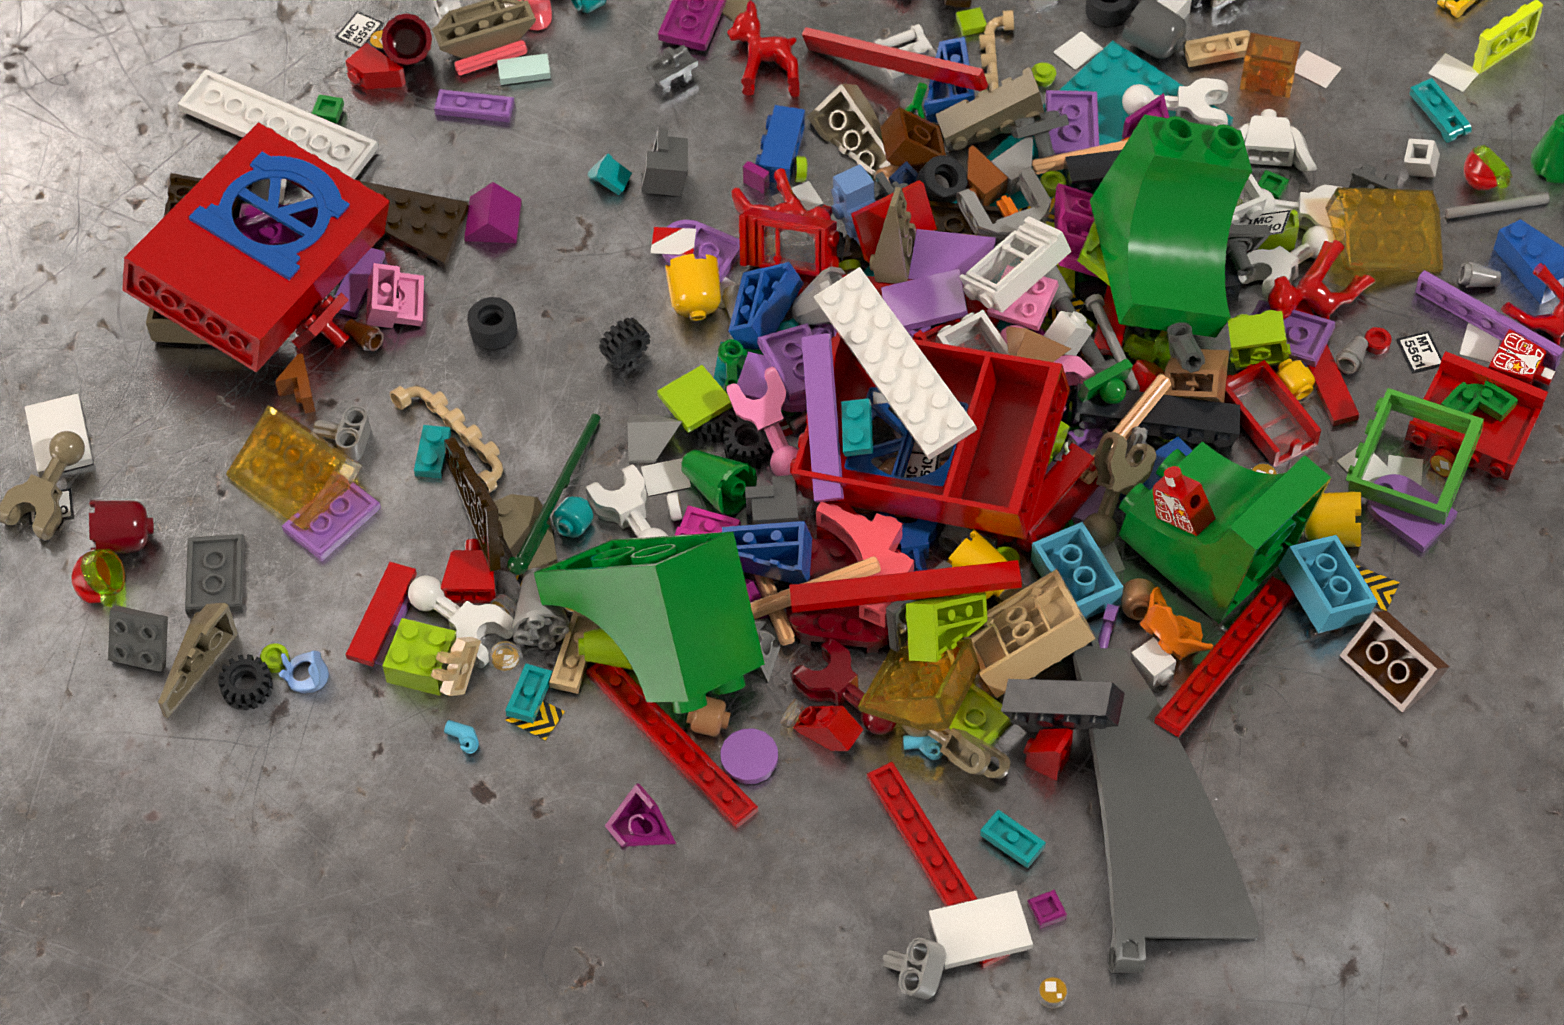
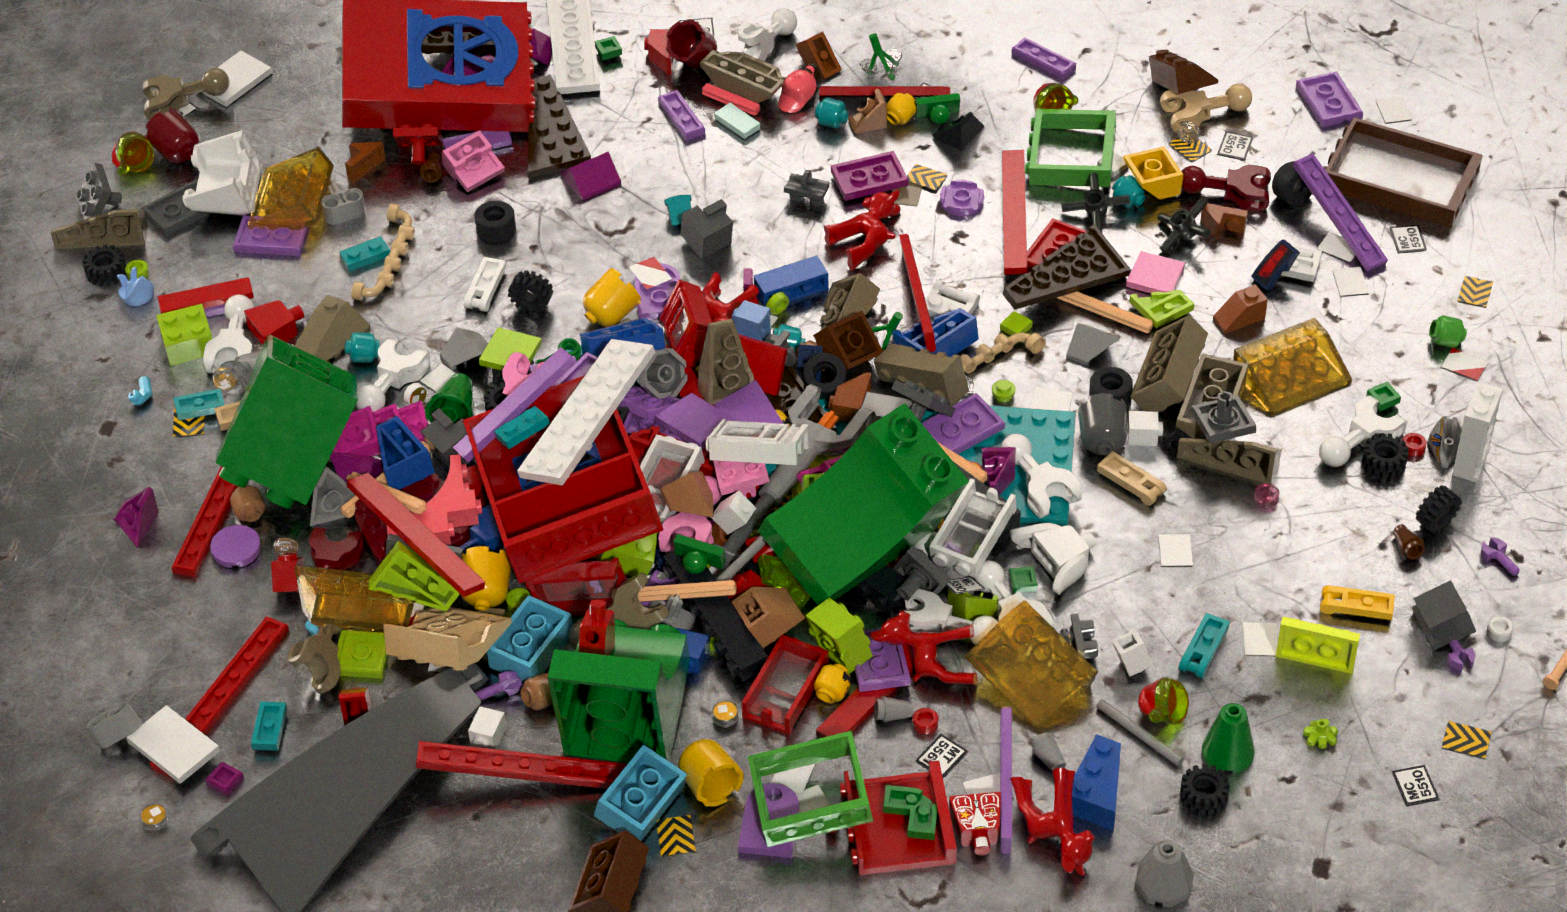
camera: 55 degrees right, 10 degrees down
tan hinge [431,637,481,696] -> none
dark brown wing [444,437,504,572] -> none
dark green bar [507,413,601,575] -> none
wedge [1001,679,1125,733] -> none
orange brick [1140,586,1213,660] -> none
dark grey piece [1167,322,1205,373] -> none
clear orange brick [1239,33,1301,98] -> none
none -> white windscreen [183,130,261,216]
none -> white plate [464,257,506,312]

